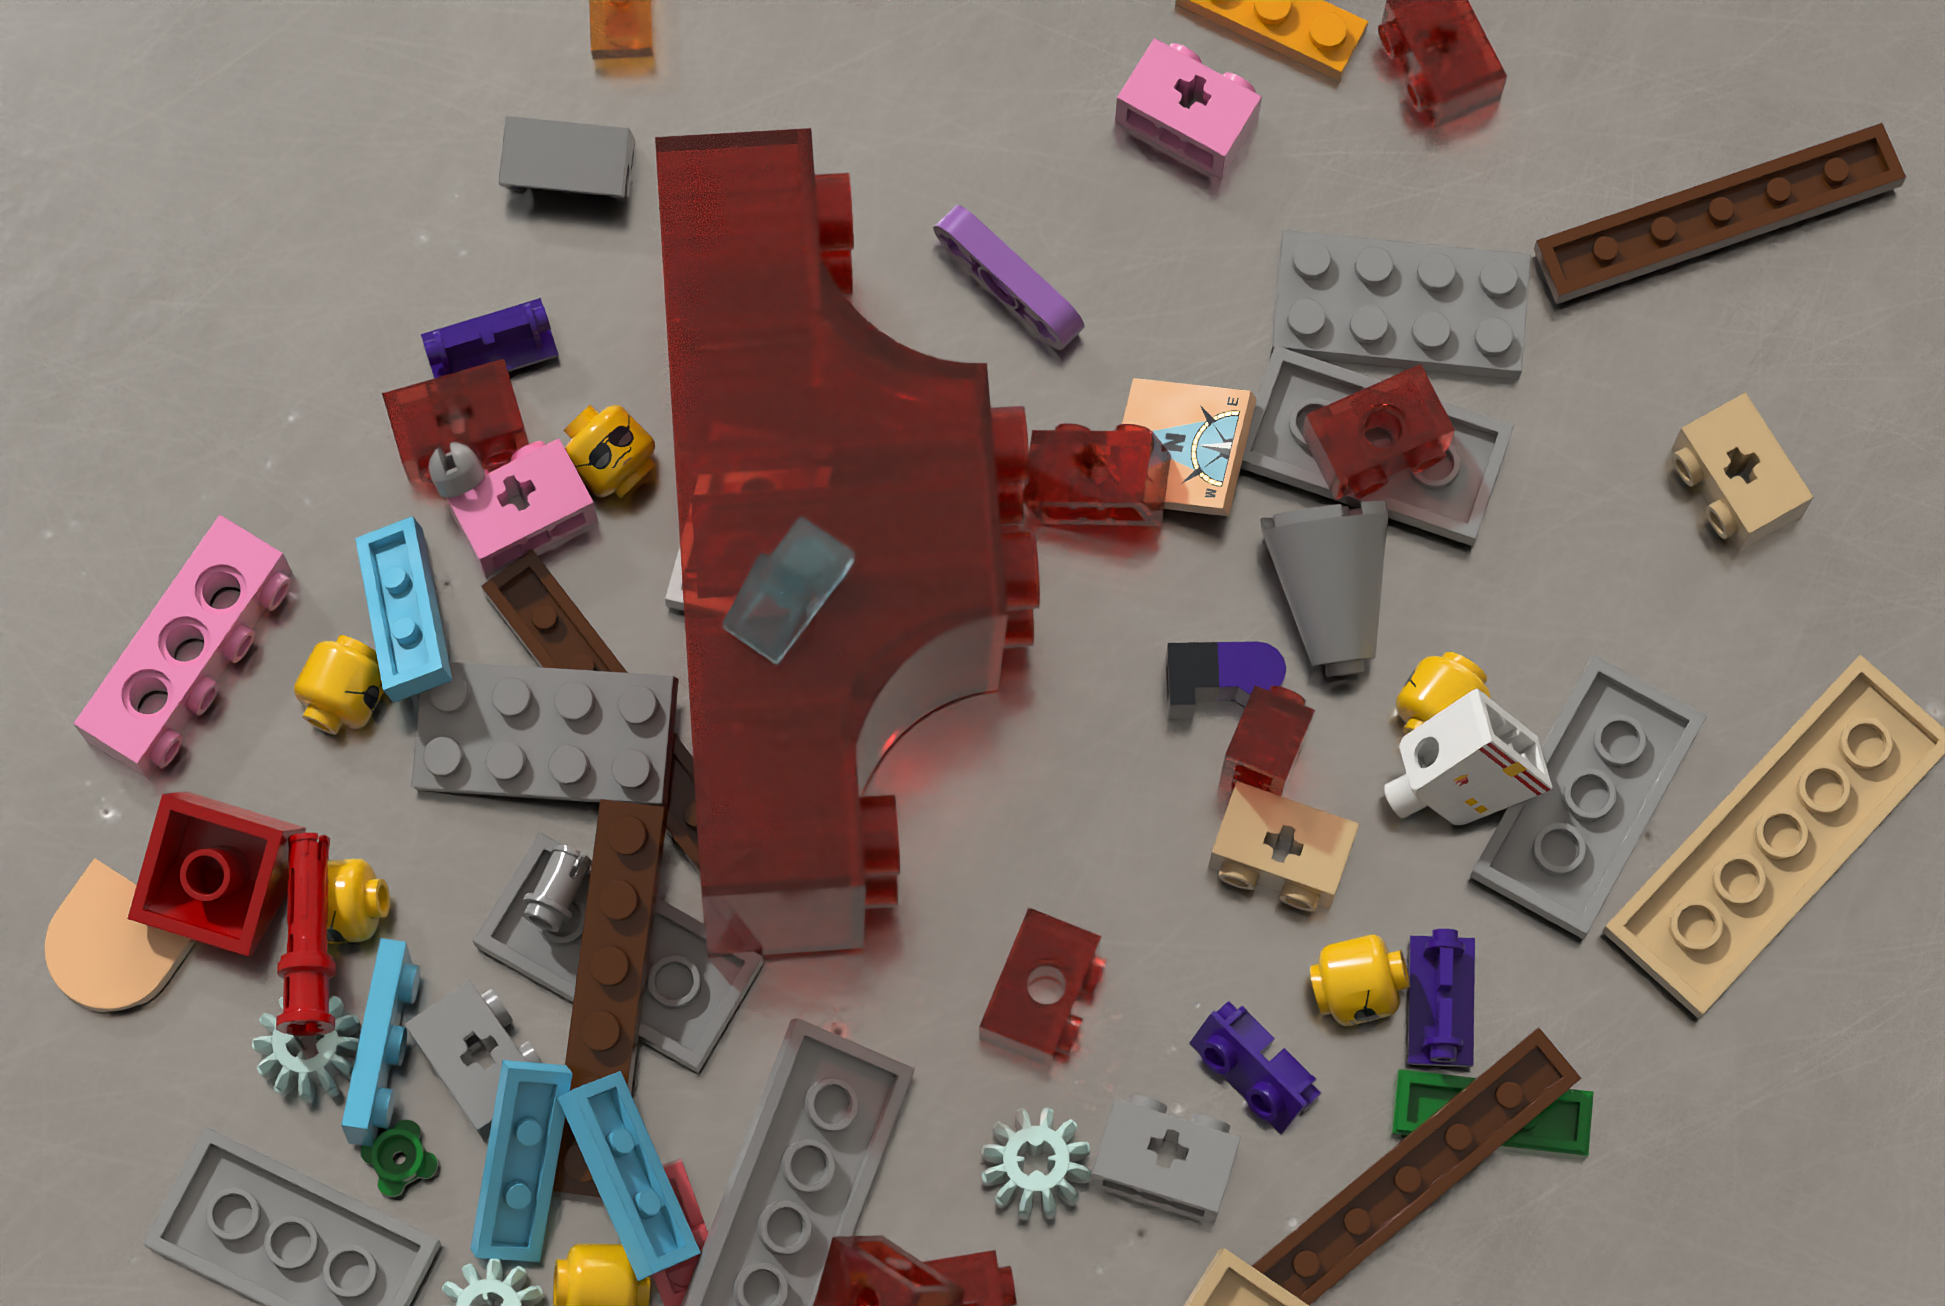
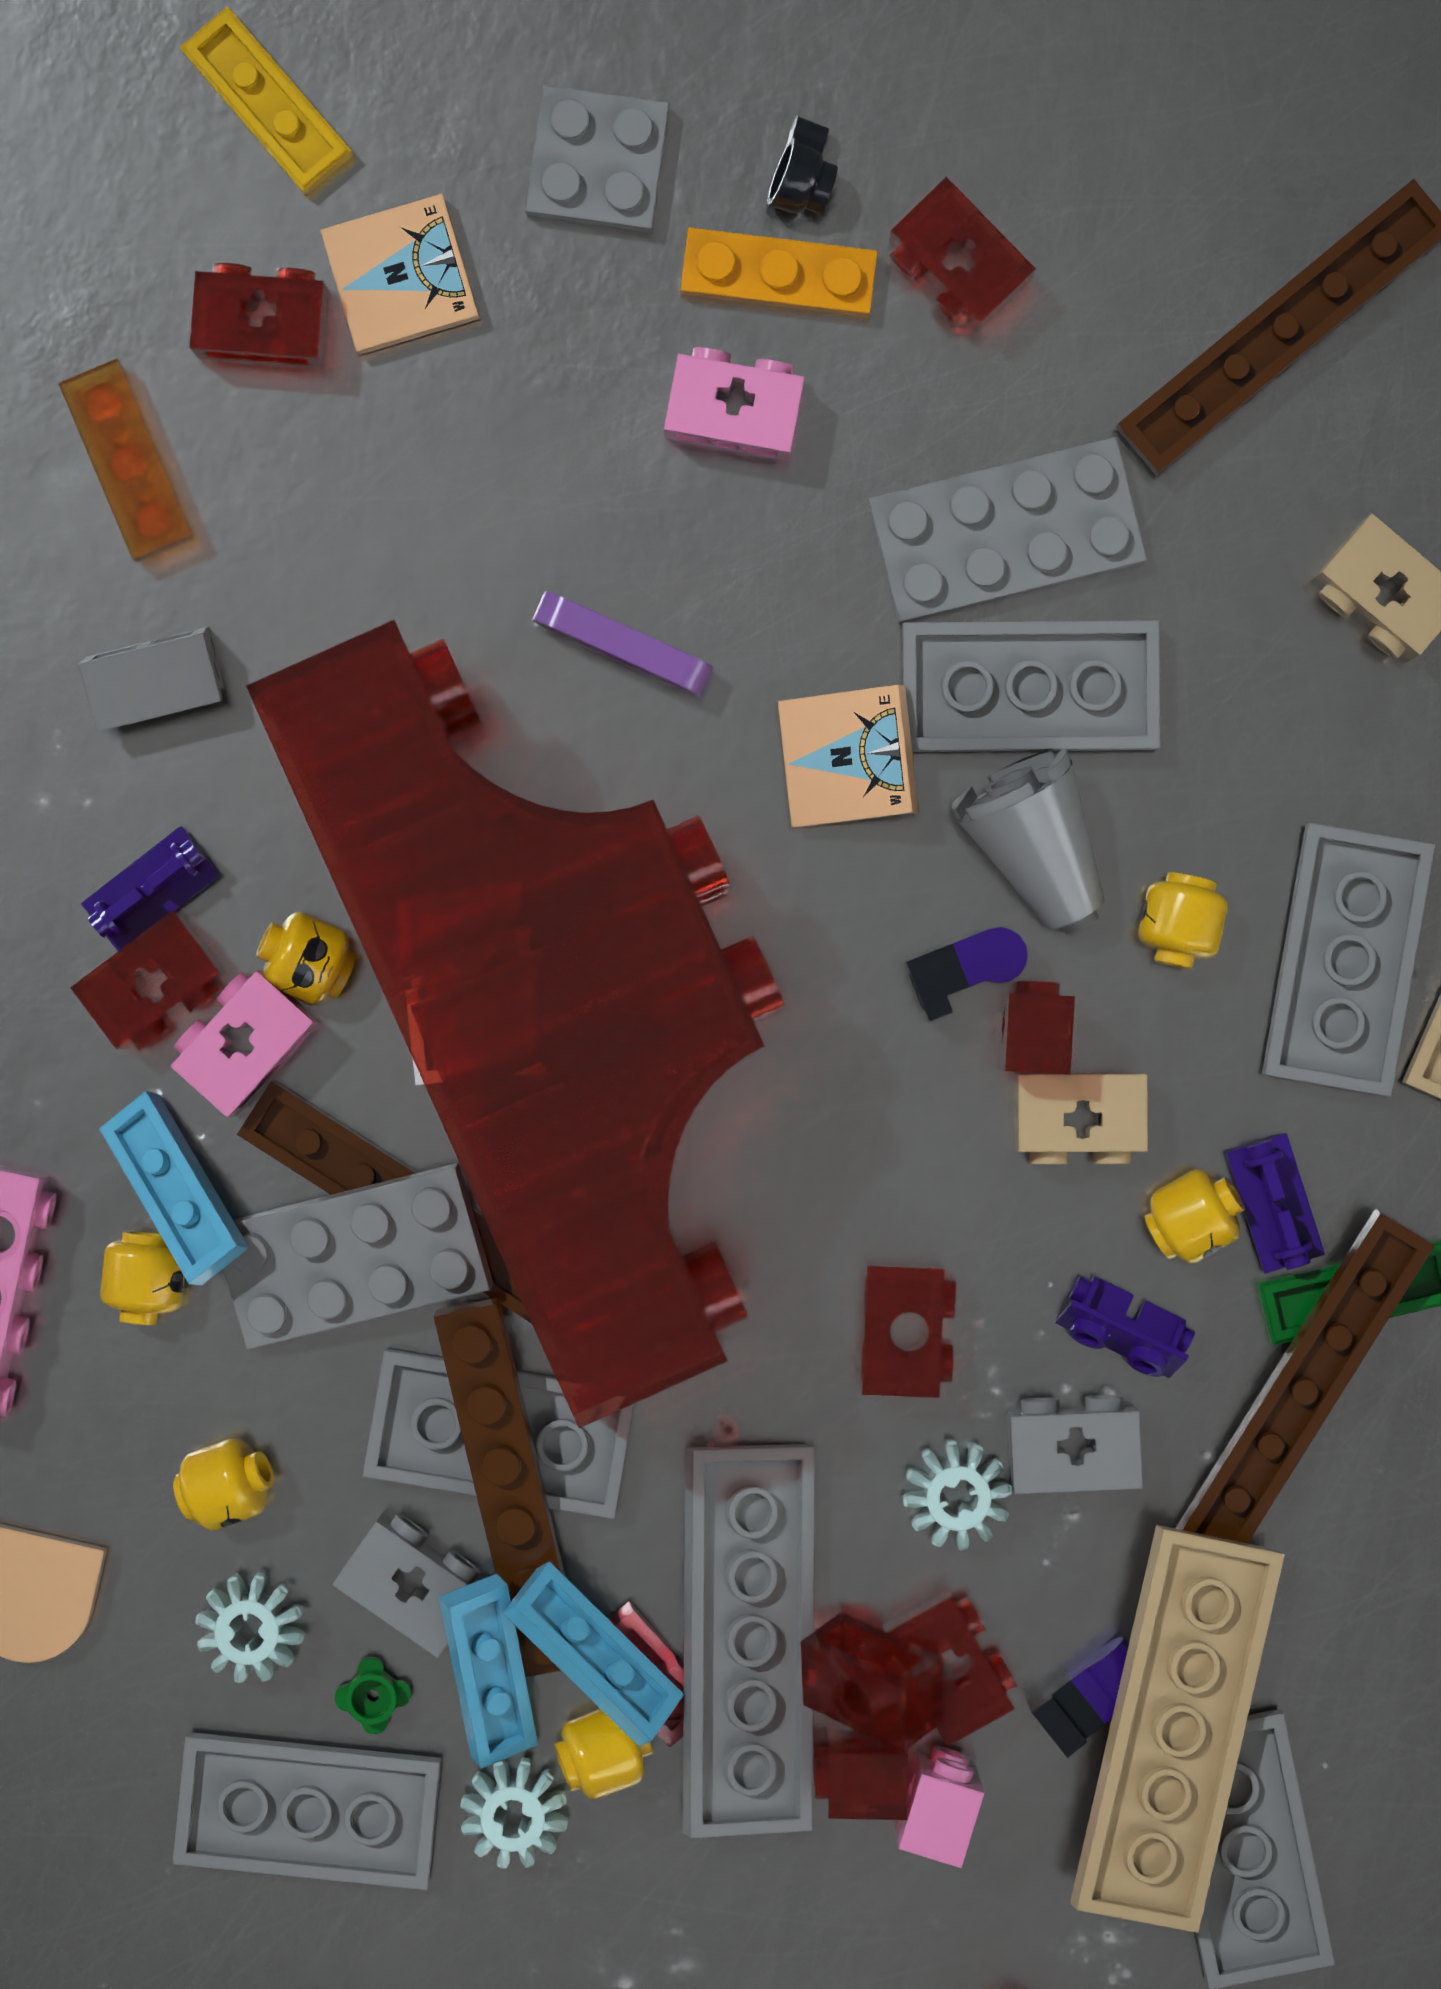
camera: 20 degrees left, 15 degrees up
red slope [127,791,306,957] -> none
red pin [276,833,336,1036] -> none
medium azure plate [341,938,420,1147] -> none
light grey hinge [428,442,485,498] -> none
light grey pin [523,844,592,932] -> none
clear light blue slope [722,516,855,665] -> none
clear red brick [1022,423,1171,526] -> none
clear red brick [1302,364,1455,500] -> none
white torso [1384,688,1553,825] -> none

